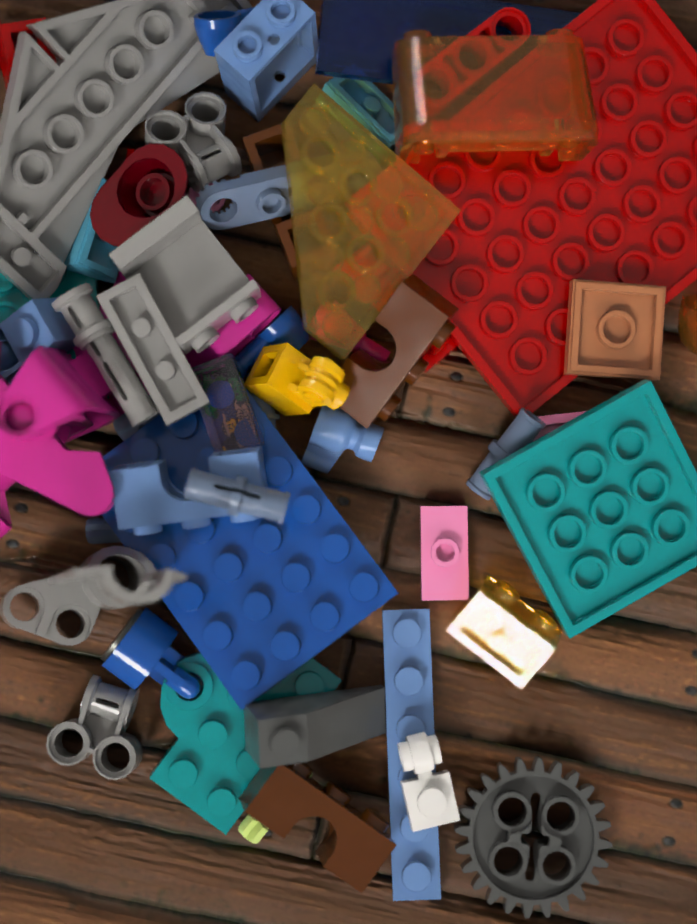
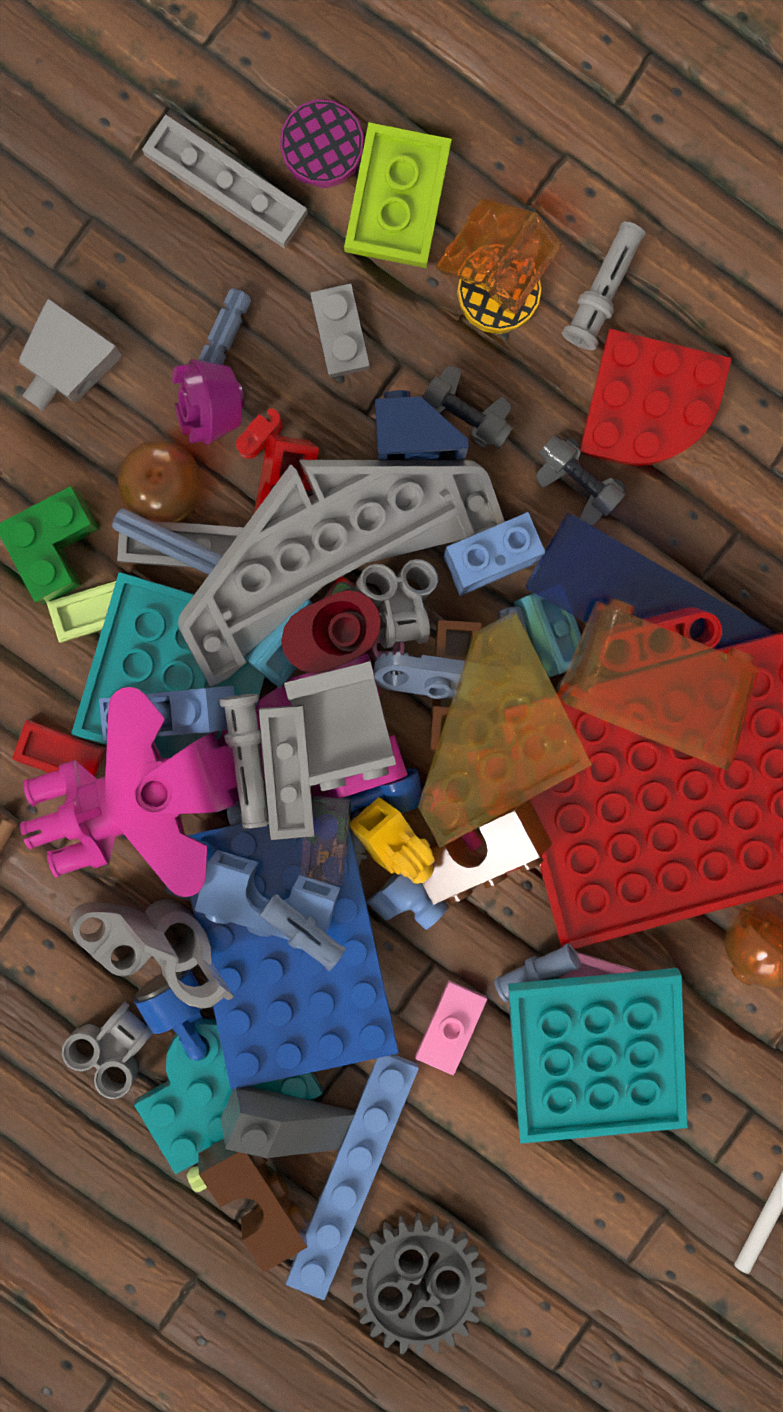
camera: 25 degrees right, 5 degrees up
blue bar [193,7,255,57] -> none
white plate [397,732,460,832] -> none
clear yellow bracket [446,575,562,690] -> none
nougat tile [564,279,666,381] -> none

